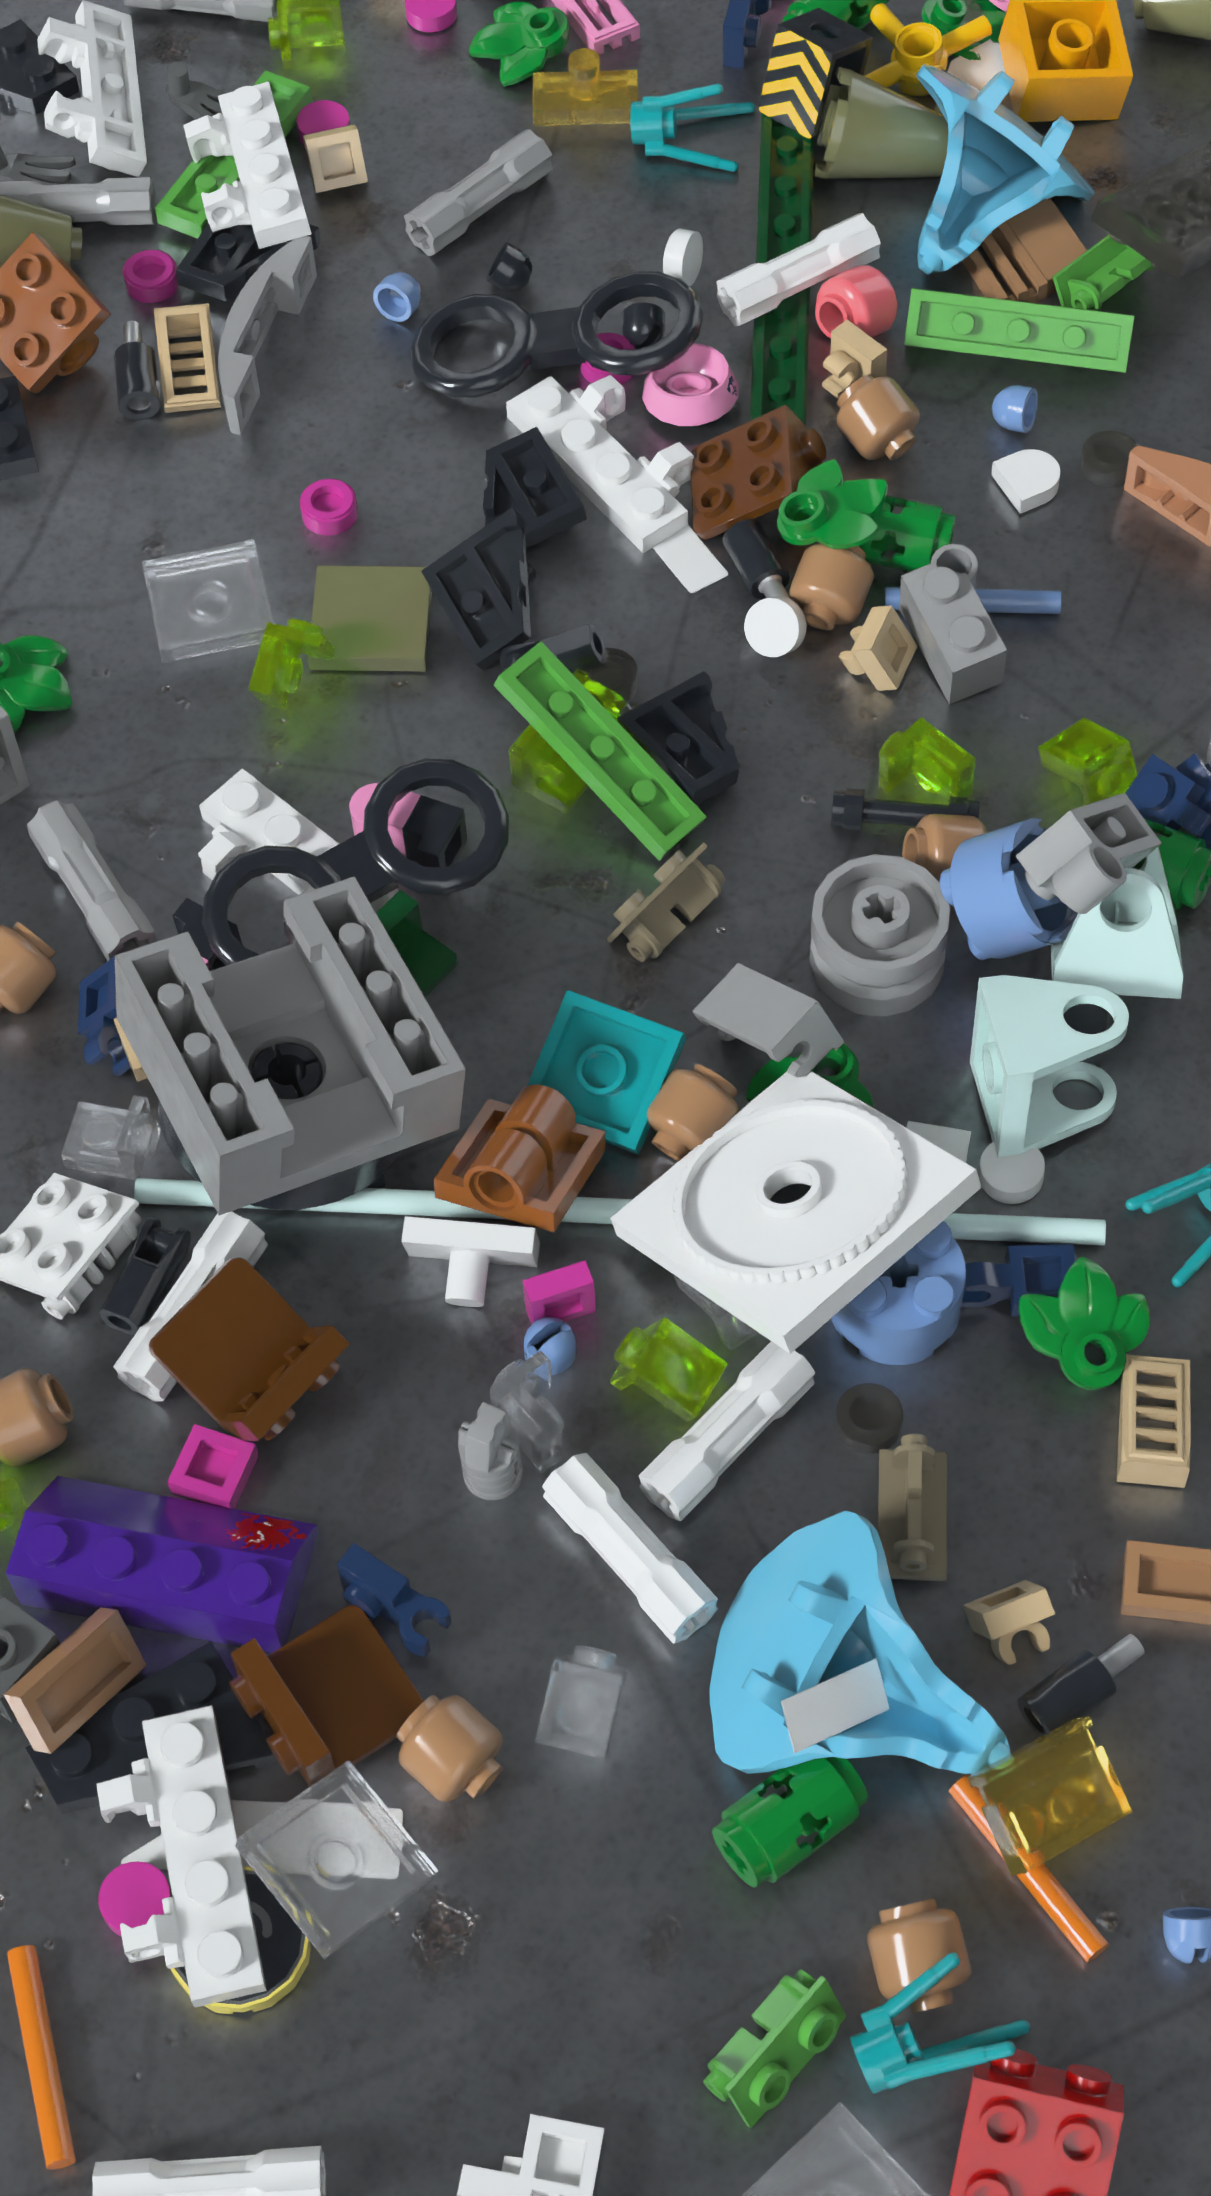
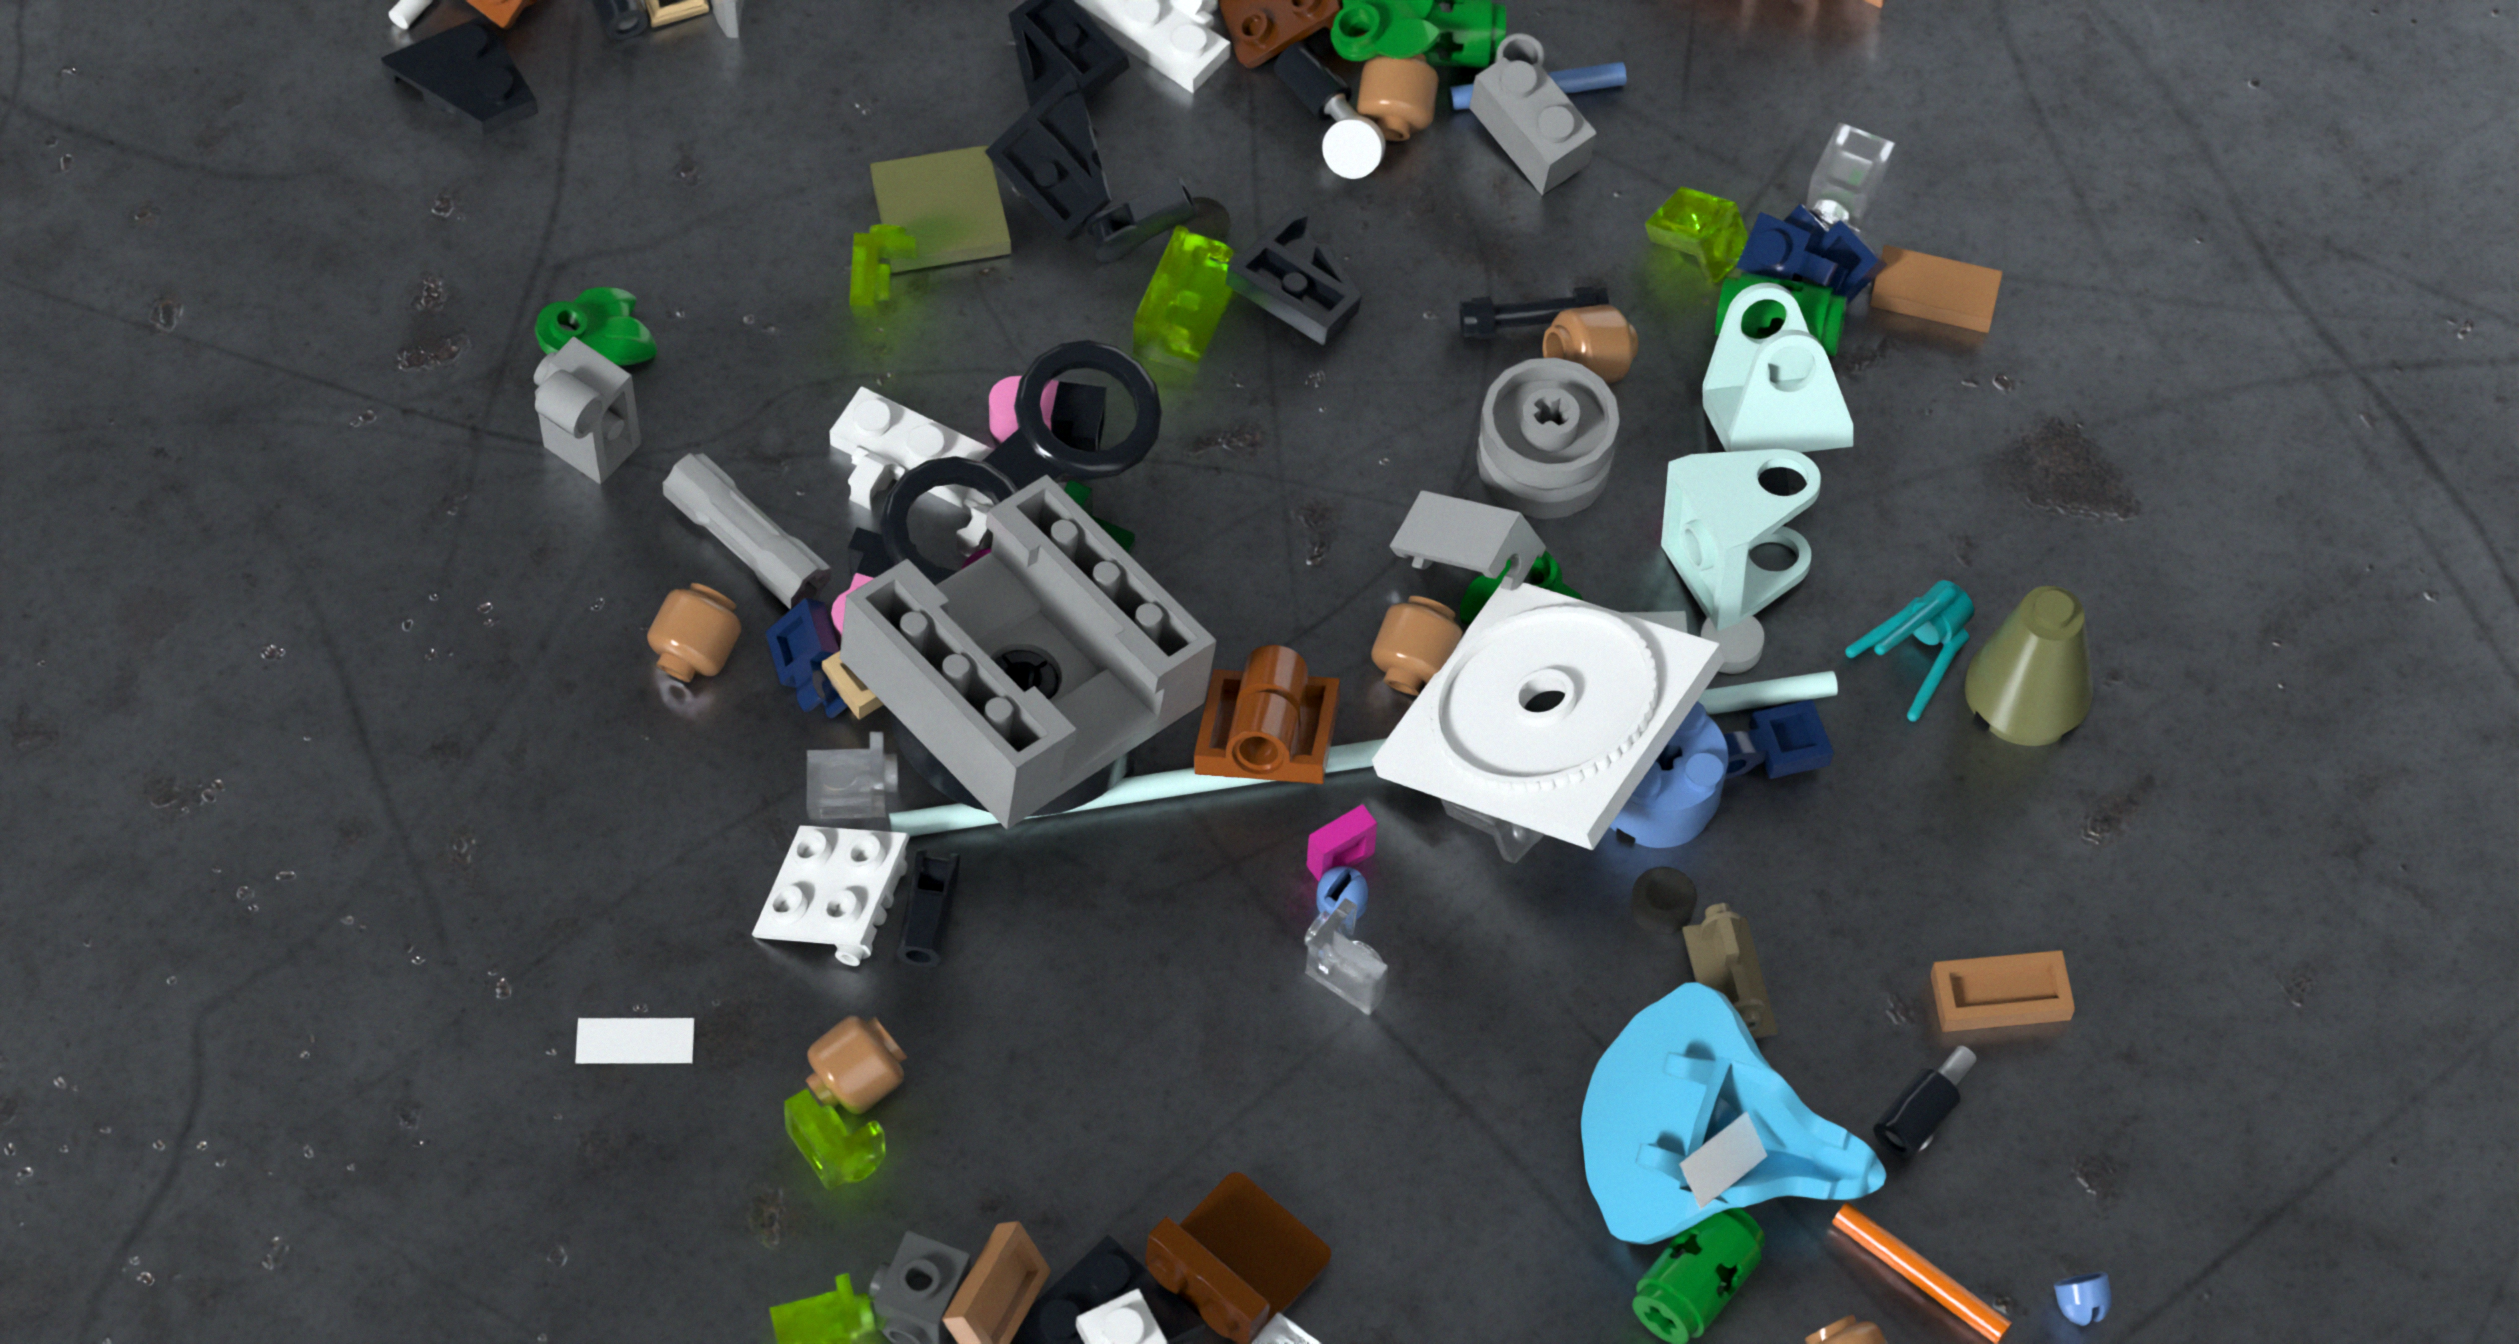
camera: 20 degrees left, 0 degrees up
dark purple slope [5,1476,318,1653] -> none
white axle [113,1211,268,1401] -> none
clear tile [141,539,277,663] -> none
reddish brown bracket [149,1257,350,1441] -> none
dark pink tile [167,1424,259,1509] -> none
dark pink tile [300,479,358,536] -> none
dark blue plate [337,1543,452,1657] -> none
medium nougat head [397,1695,503,1802] -> none
white tile [401,1216,540,1307] -> none
light grey hinge [458,1402,523,1500] -> none
bright green plate [494,641,707,861] -> none
teal hinge [526,990,687,1155] -> none
clear bracket [535,1645,630,1759] -> none
white axle [542,1453,718,1644] -> none
dark tan hinge [606,842,725,962] -> none
clear neon green bracket [610,1317,728,1422] -> none
white axle [638,1341,816,1521] -> none
white sticker [652,525,728,593] -> none
tan tile [839,605,918,691] -> none
clear neon green bracket [879,717,975,801] -> none
medium blue brick [940,818,1078,960] -> none
tan tile [963,1580,1055,1665] -> none
clear yellow plate [967,1716,1133,1875] -> none
light grey hinge [1016,793,1162,914] -> none
green plate [1018,1257,1150,1390] -> none
tan slope [1116,1354,1191,1488] -> none

